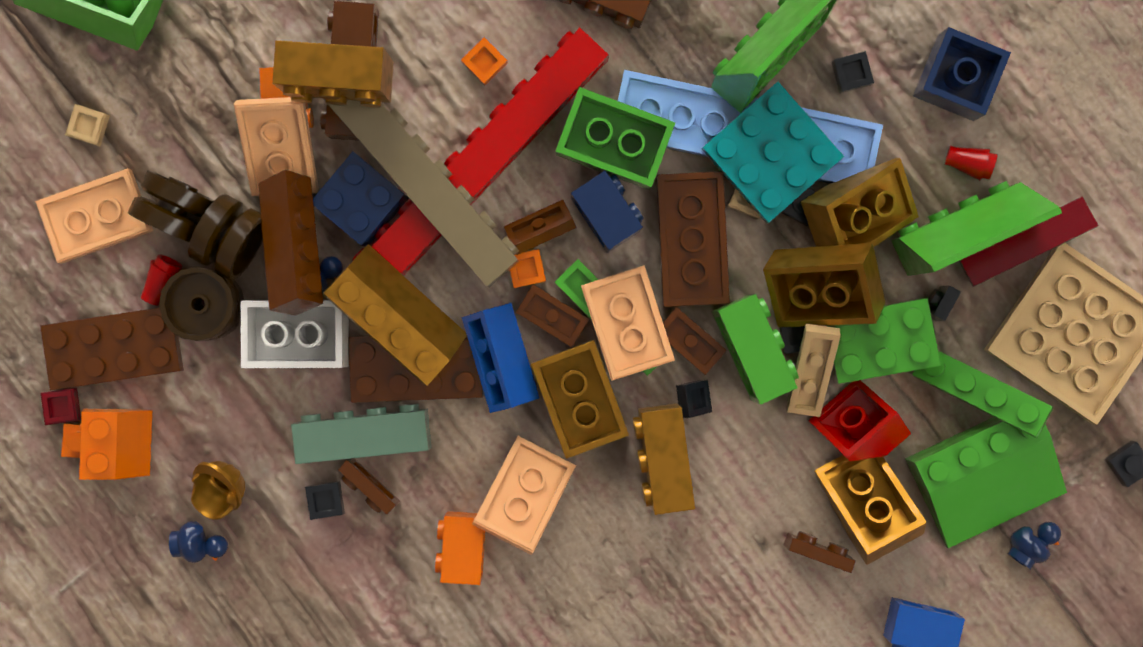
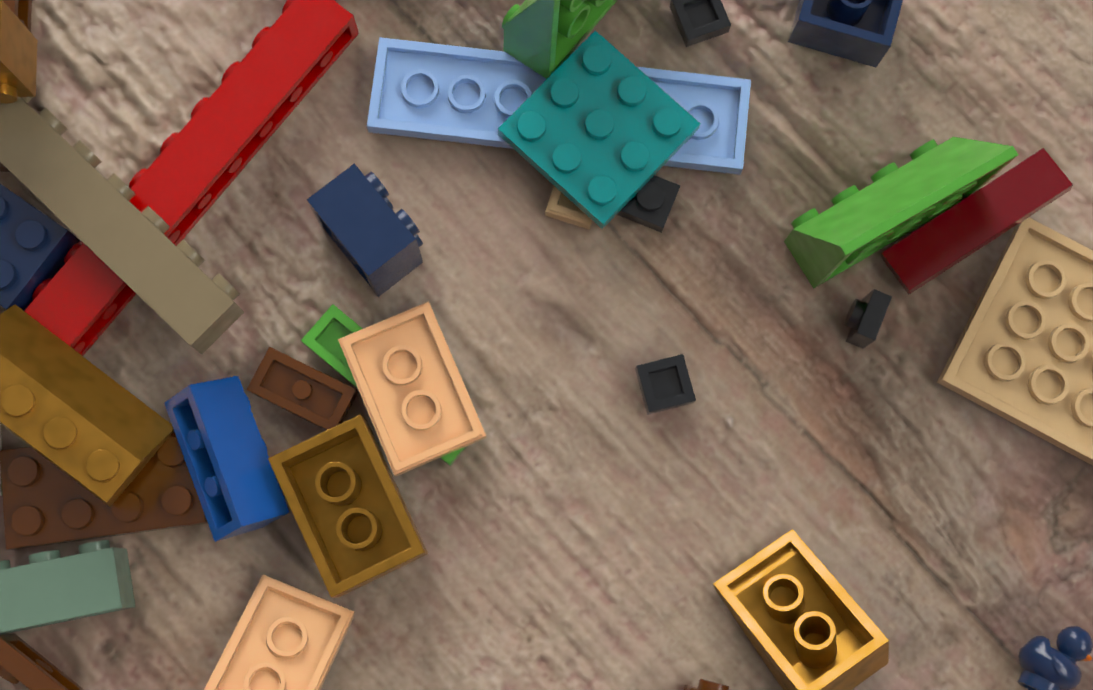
camera: 15 degrees left, 10 degrees down
orange plate [461,37,508,86] -> none
reddish brown plate [504,200,577,255] -> none
orange plate [510,249,546,289] -> none
bright green brick [555,87,675,190] -> none
pearl gold brick [633,403,695,515] -> none
reddish brown plate [656,171,730,307] -> none
reddish brown plate [663,307,727,375] -> none
black plate [676,380,712,418] -> none
bright green brick [711,294,799,405] -> none
pearl gold brick [763,243,885,327] -> none
tan plate [787,324,841,417] -> none
pearl gold slope [801,158,919,247] -> none
red slope [808,380,911,461] -> none
bright green brick [827,297,941,384] -> none
bright green slope [905,417,1067,548] -> none
bright green plate [912,351,1053,438] -> none
red cone [944,146,998,181] -> none

